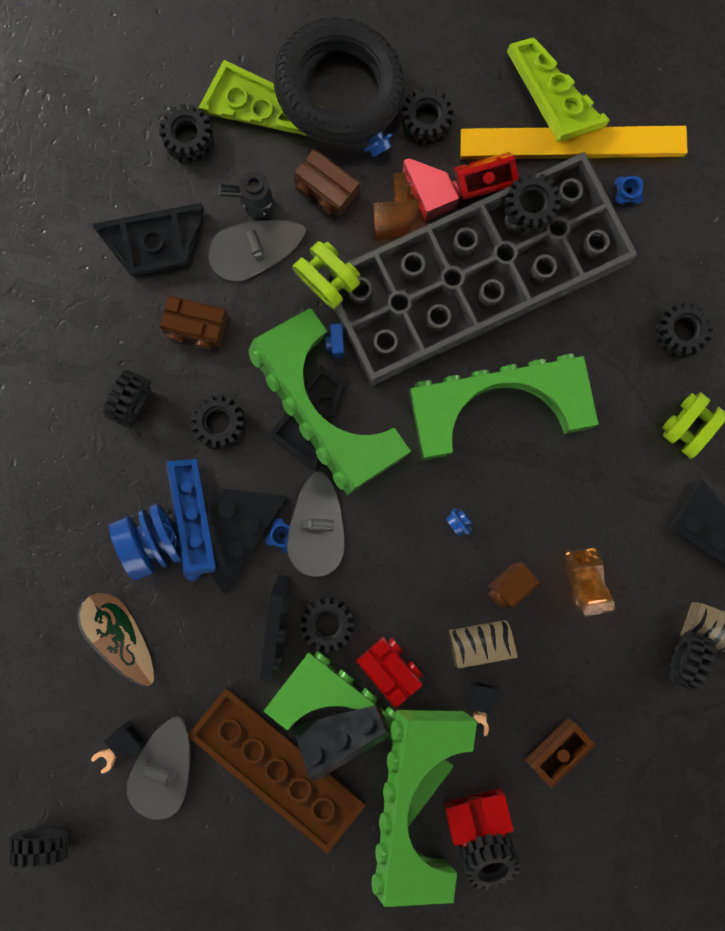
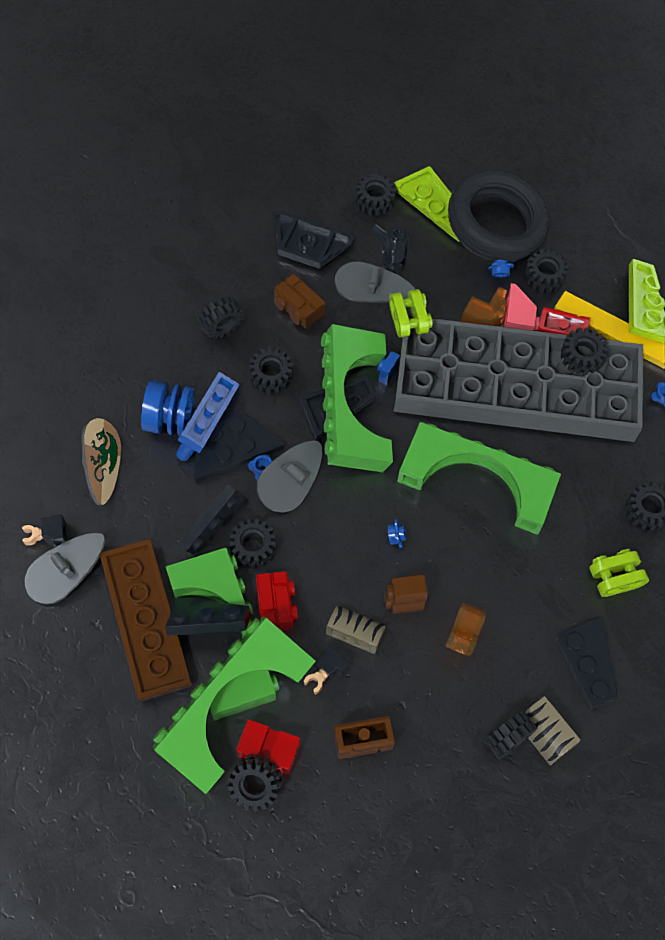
camera: 30 degrees right, 20 degrees down
reddish brown brick [294,149,360,217] -> none

